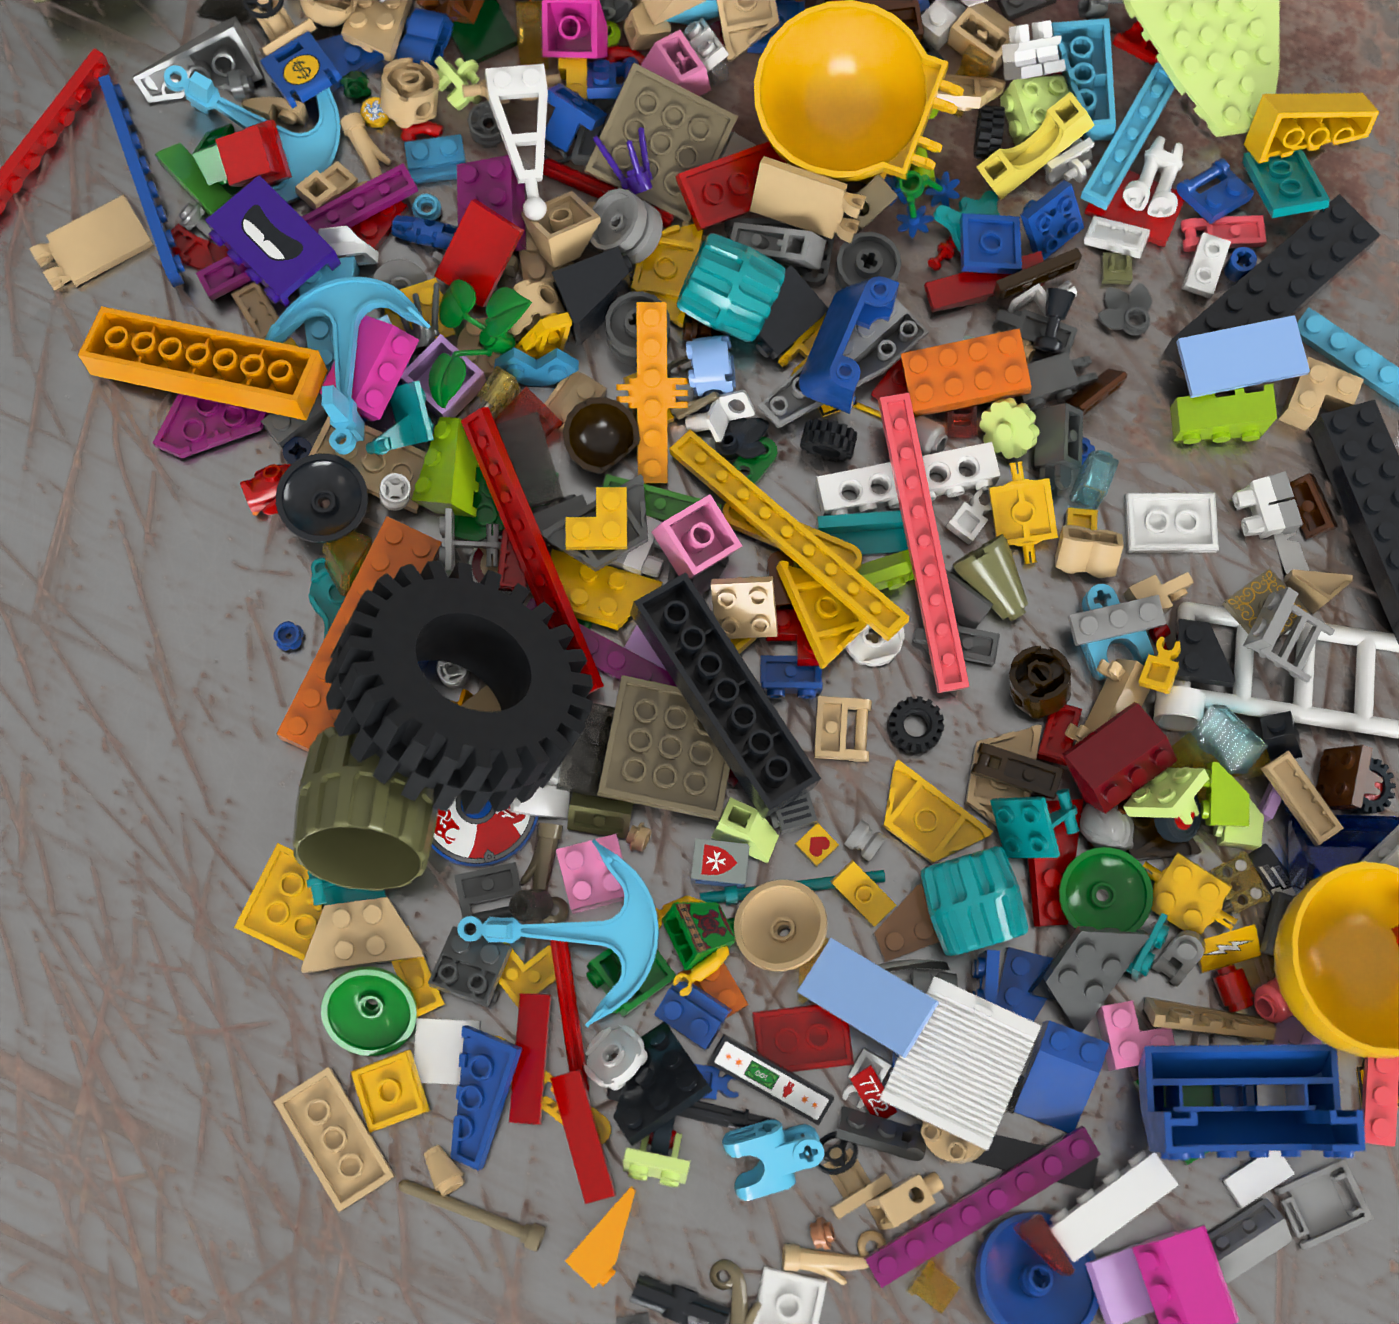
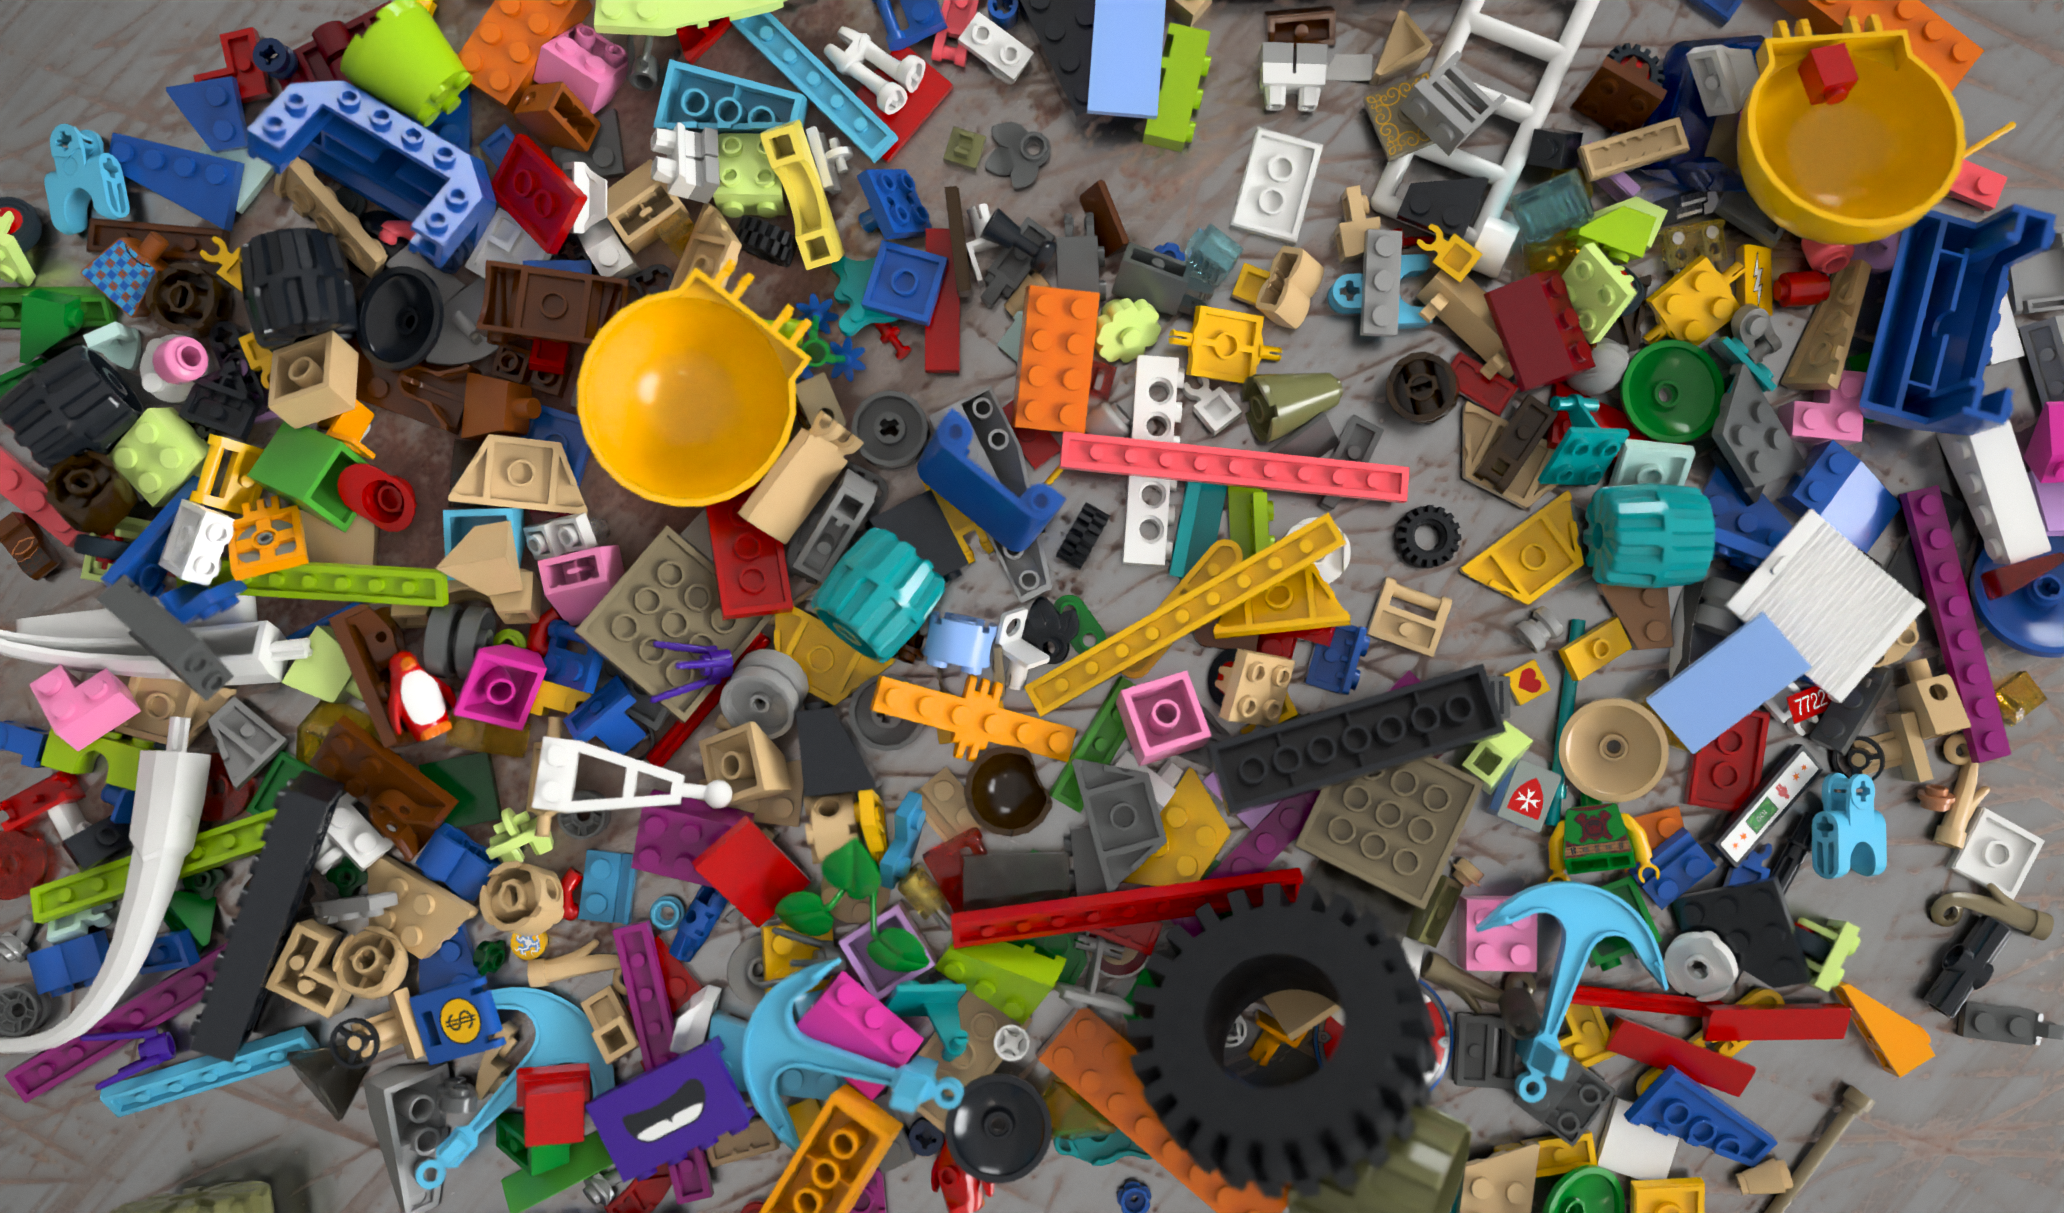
camera: 70 degrees left, 10 degrees up
yellow plate [565,487,627,550] -> none
white plate [1084,216,1150,259] -> none
none -> light aqua tile [1608,439,1696,487]

